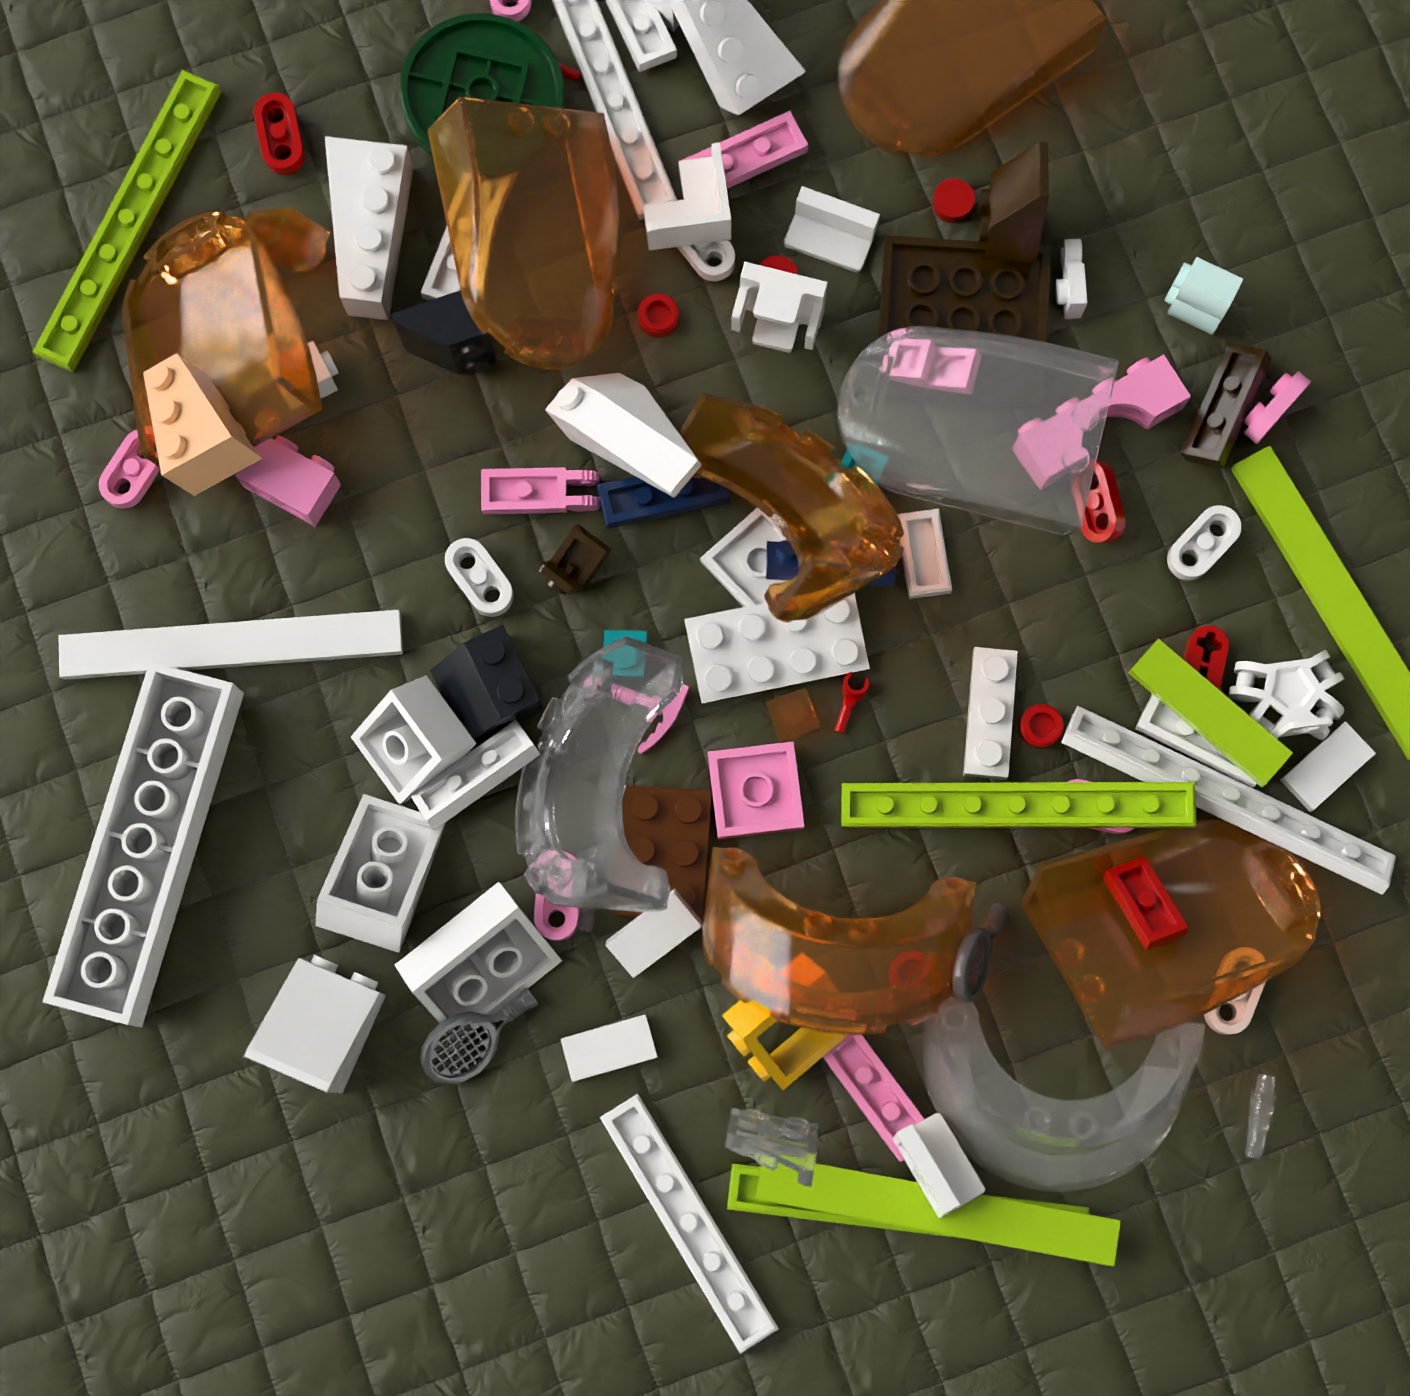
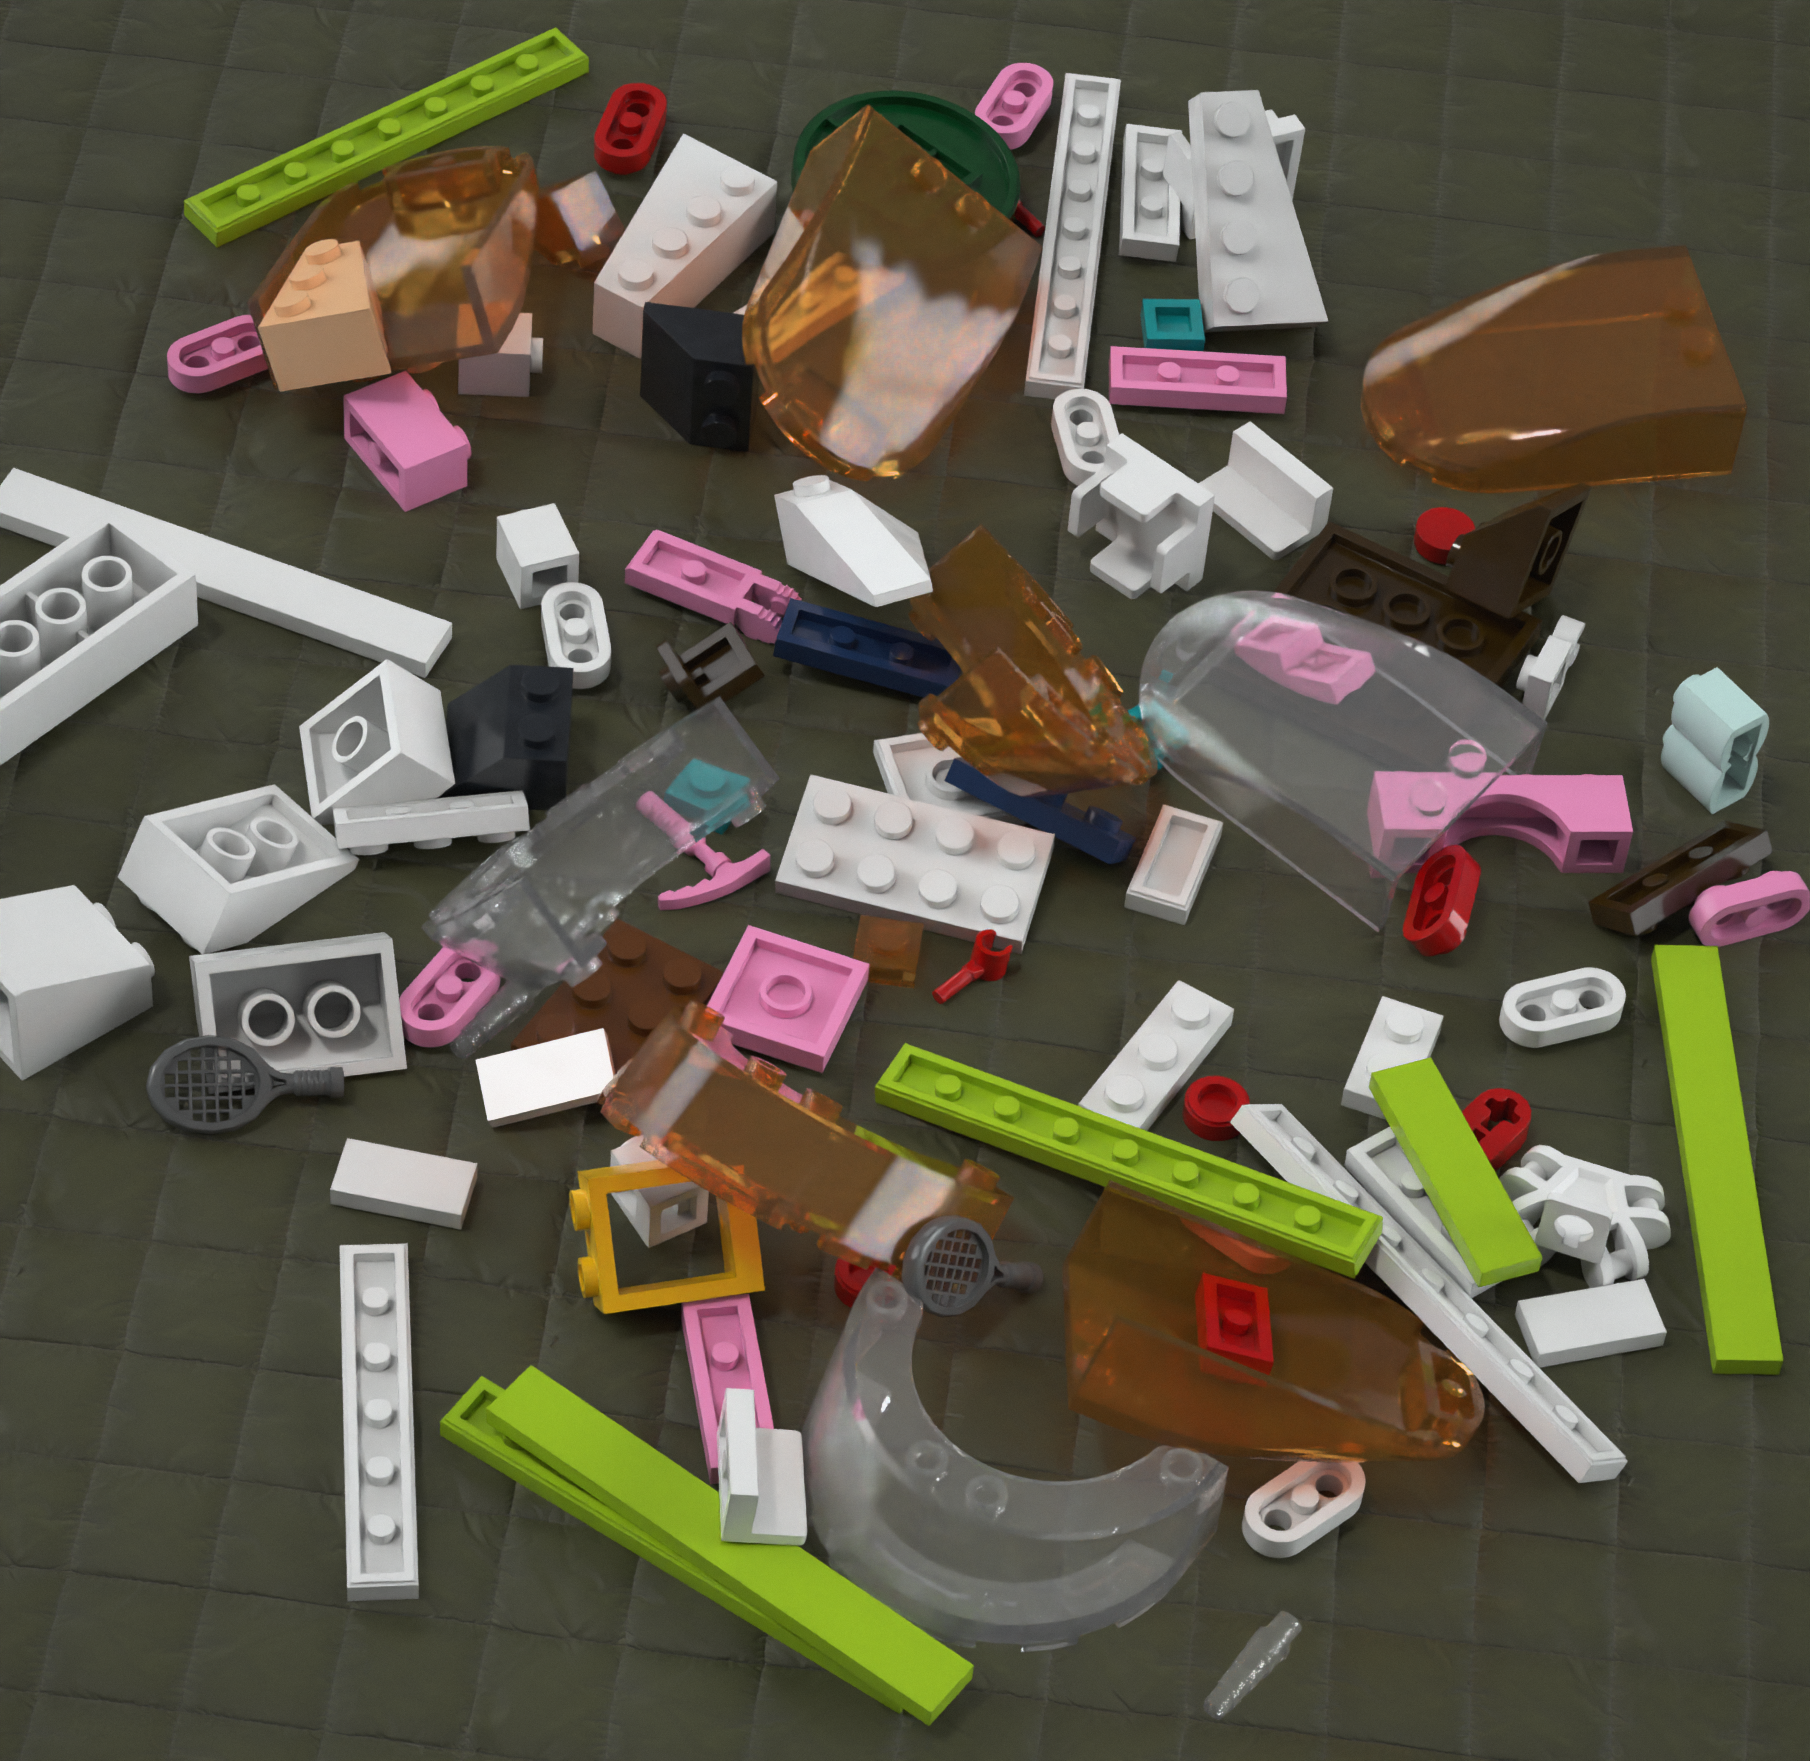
camera: 20 degrees right, 30 degrees down
red tile [638,293,679,338] -> none
white panel [643,142,731,250] -> none
clear wing [725,1108,819,1187] -> none
none -> white brick [496,503,579,609]
none -> teal plate [1140,299,1205,351]
none -> white plate [1341,996,1444,1120]

